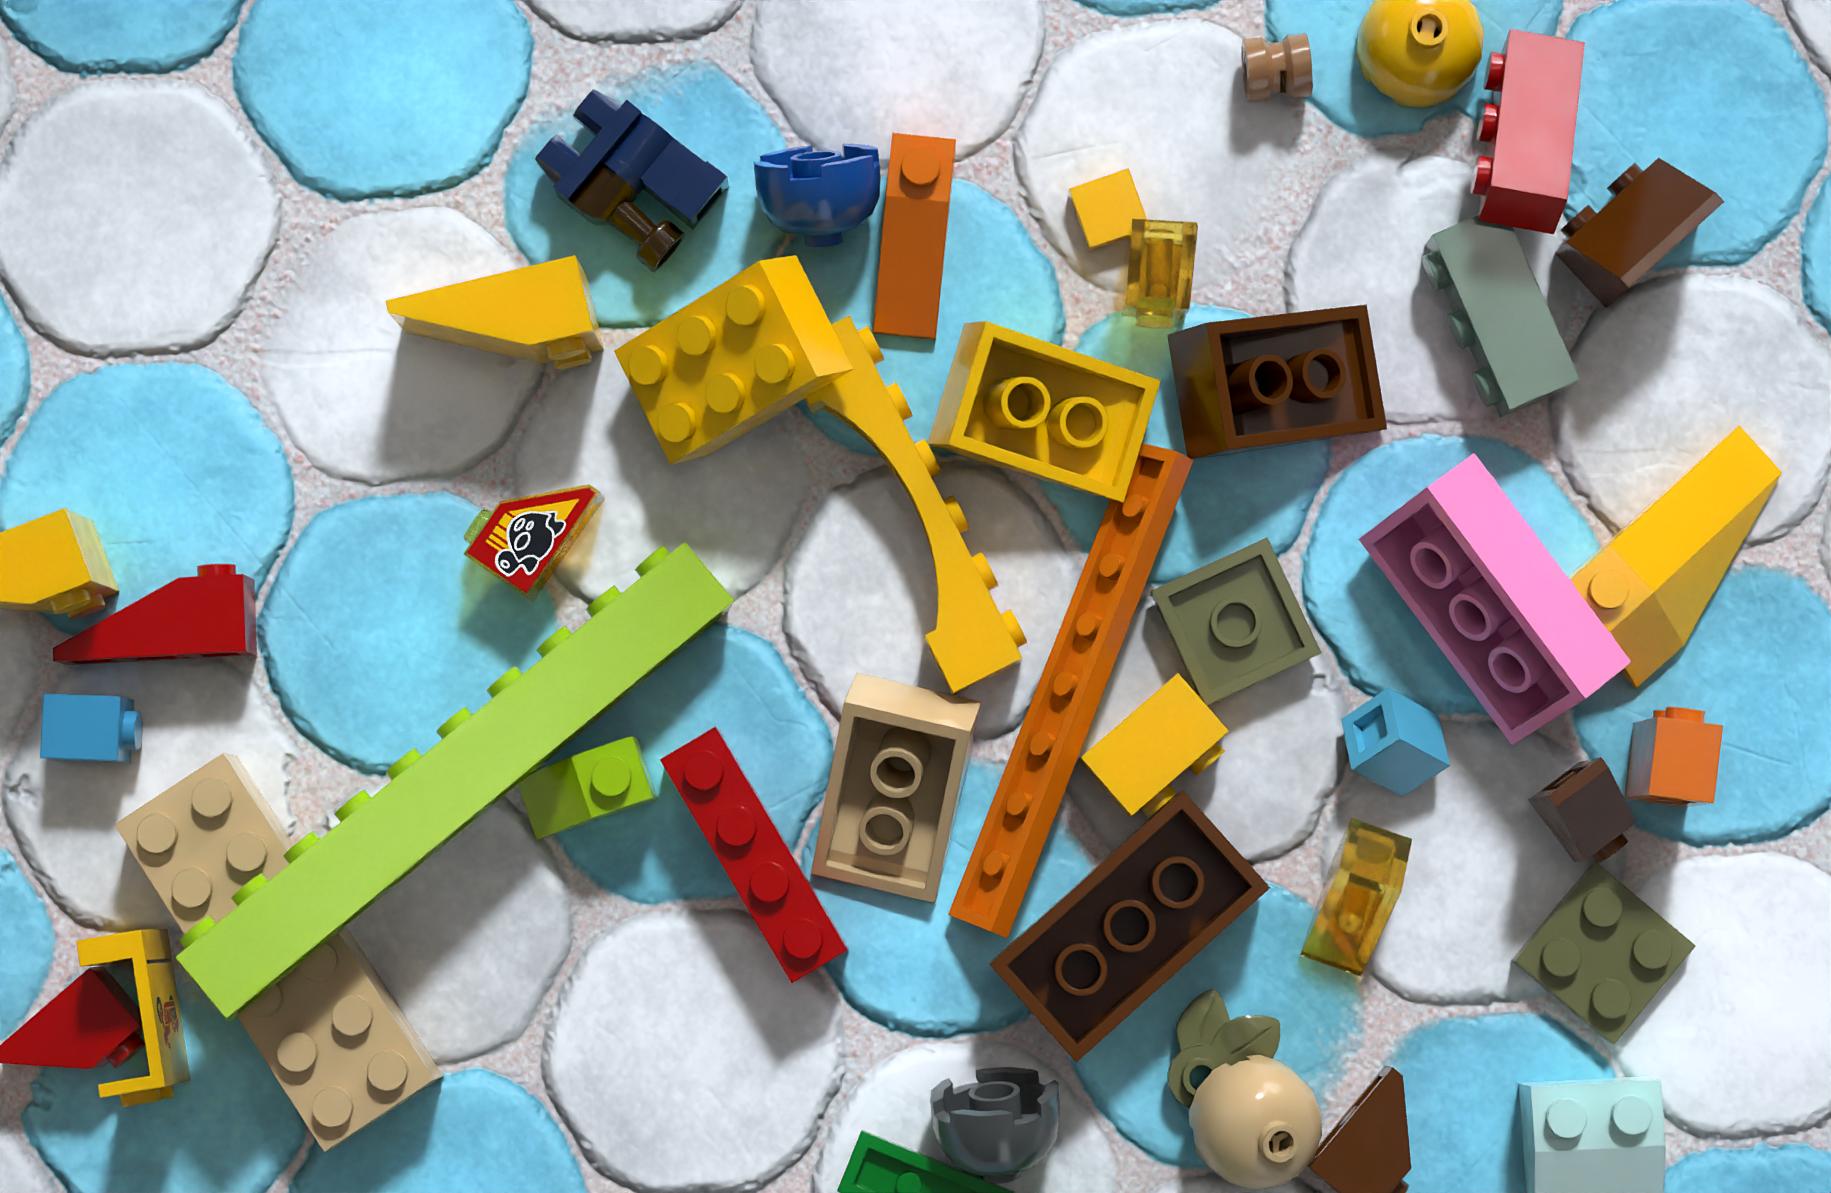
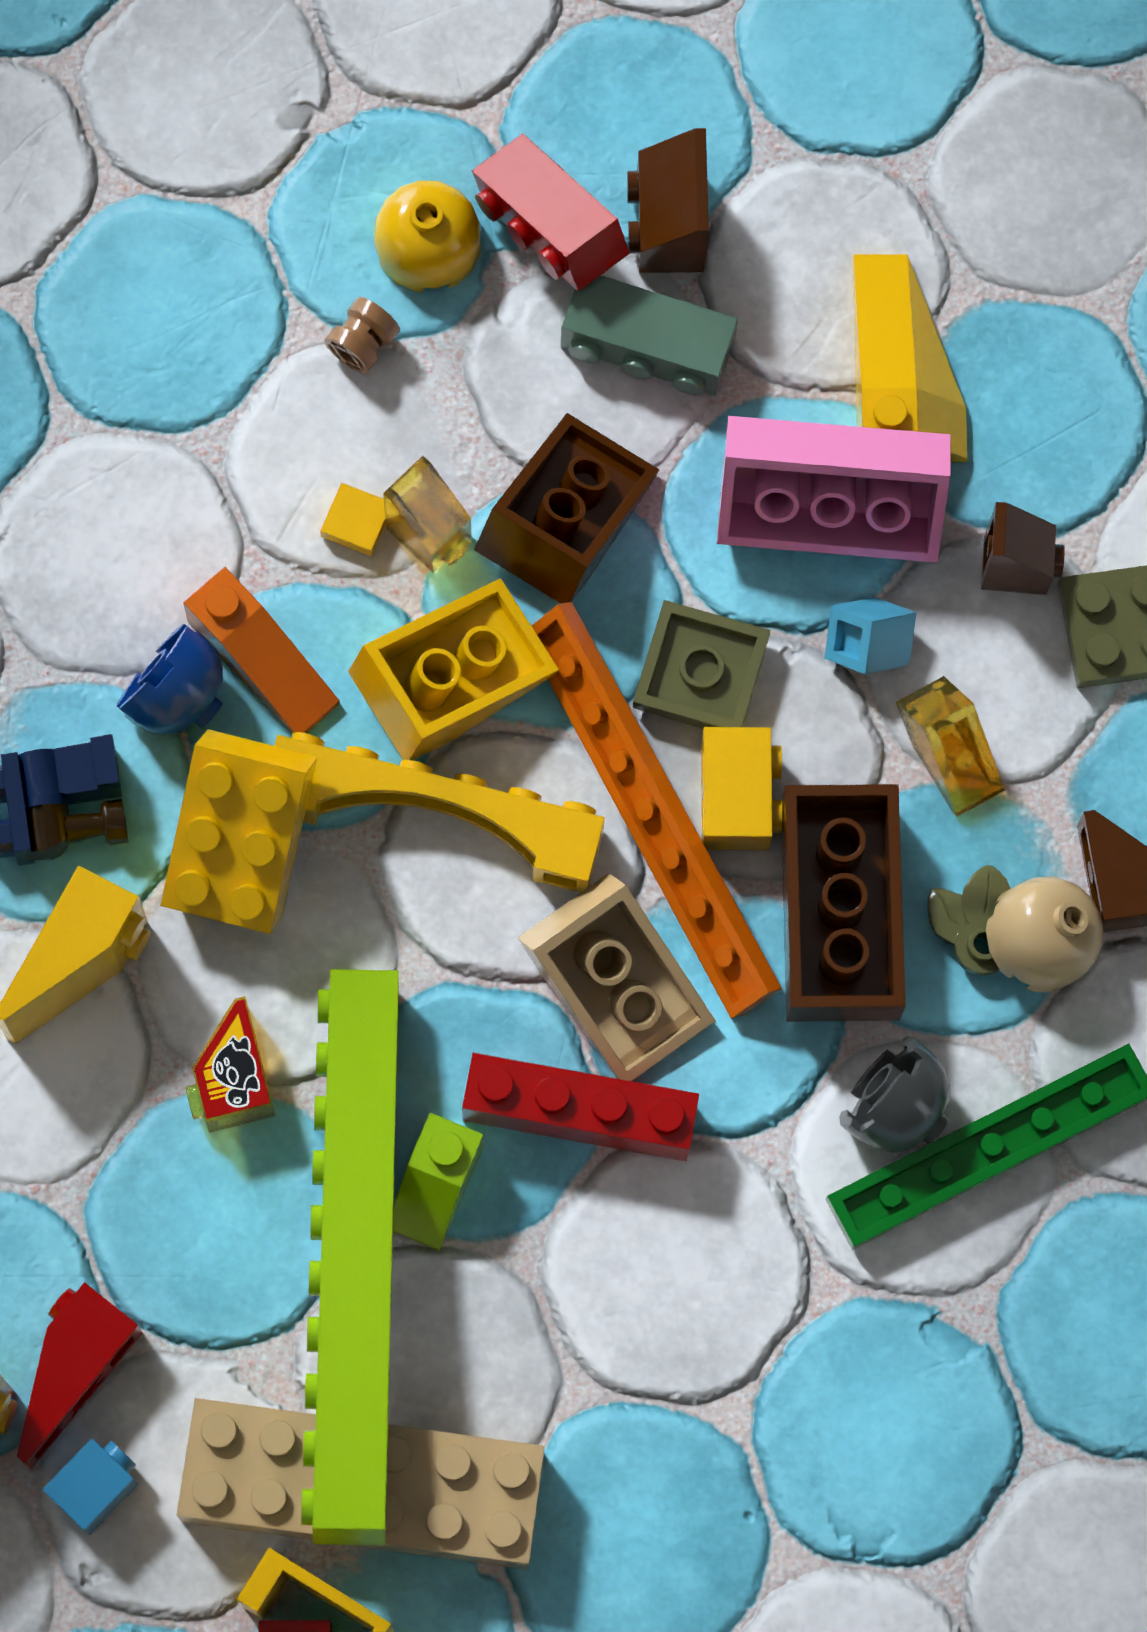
camera: 55 degrees left, 10 degrees down
orange brick [1625,707,1723,807] -> none

